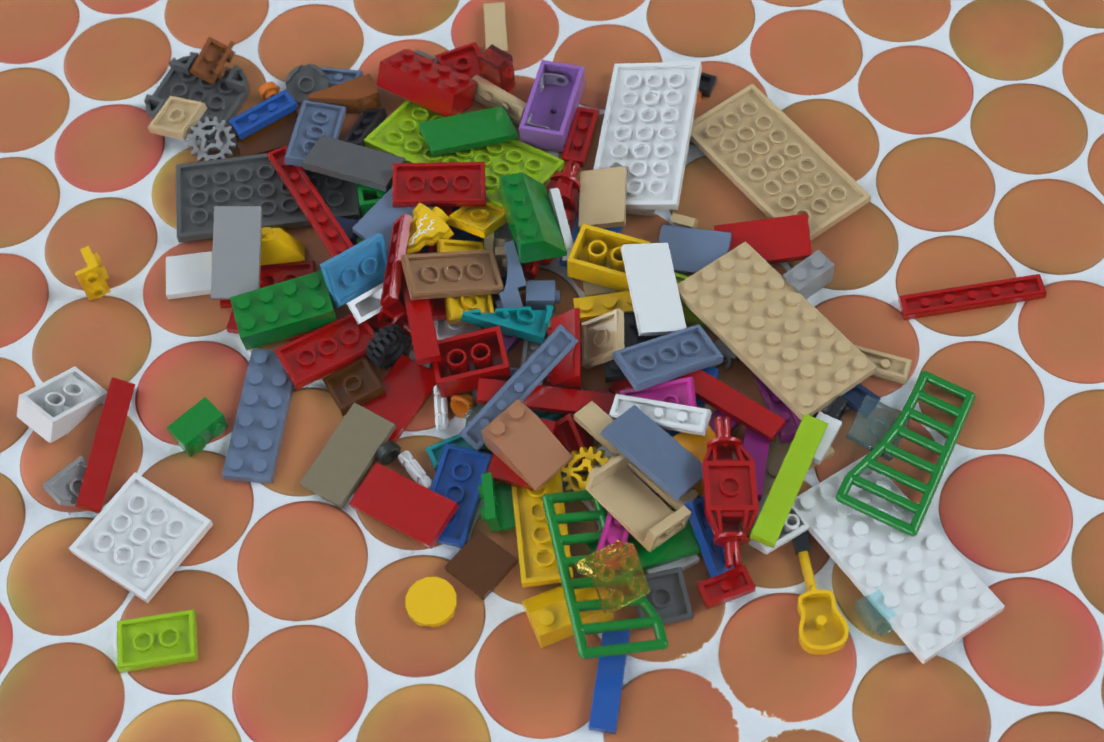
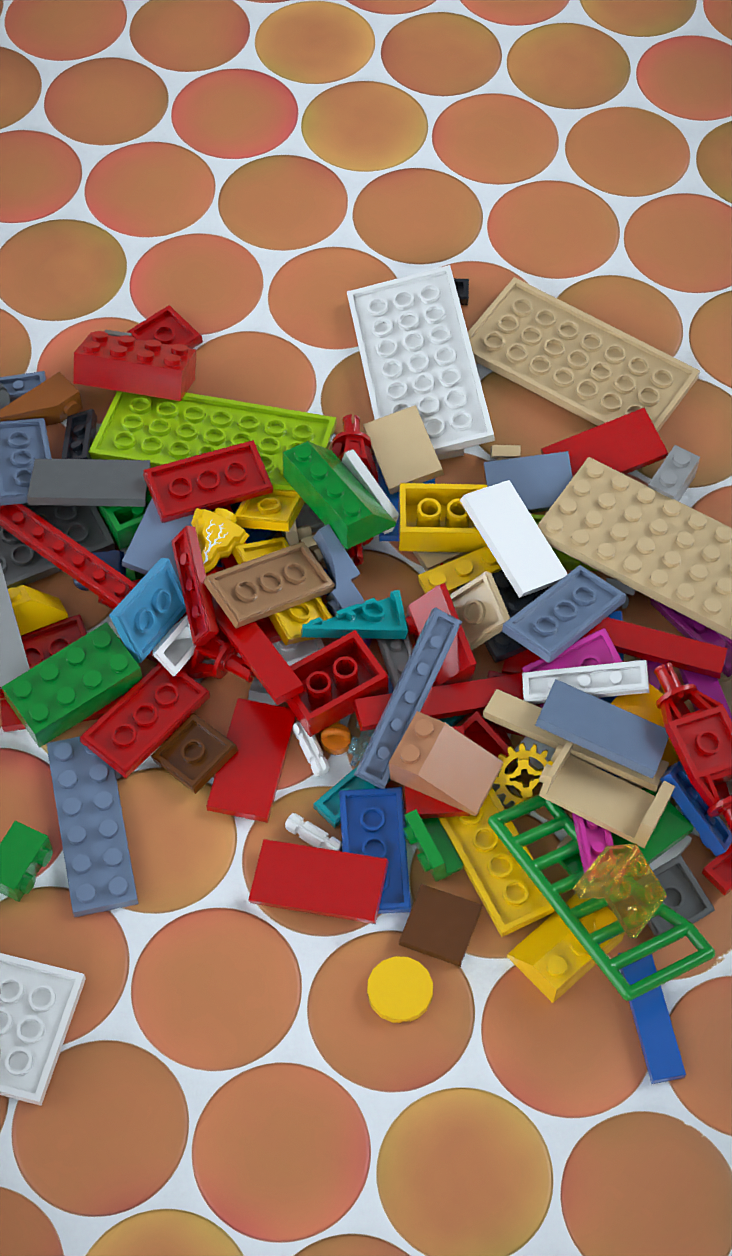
camera: 25 degrees left, 0 degrees up
lime tile [117,609,198,673] -> none
dark tan tile [299,402,396,509] -> none
black tyre [366,324,412,369] -> none
pearl dark grey tile [376,440,401,464] -> none
green tile [418,106,518,157] -> none
tan plate [472,75,527,126] -> none
clear red brick [478,44,515,93] -> none
tan tile [484,2,508,57] -> none
medium lavender piece [519,60,585,152] -> none
sand blue brick [526,280,561,313] -> none
red plate [561,106,599,168] -> none

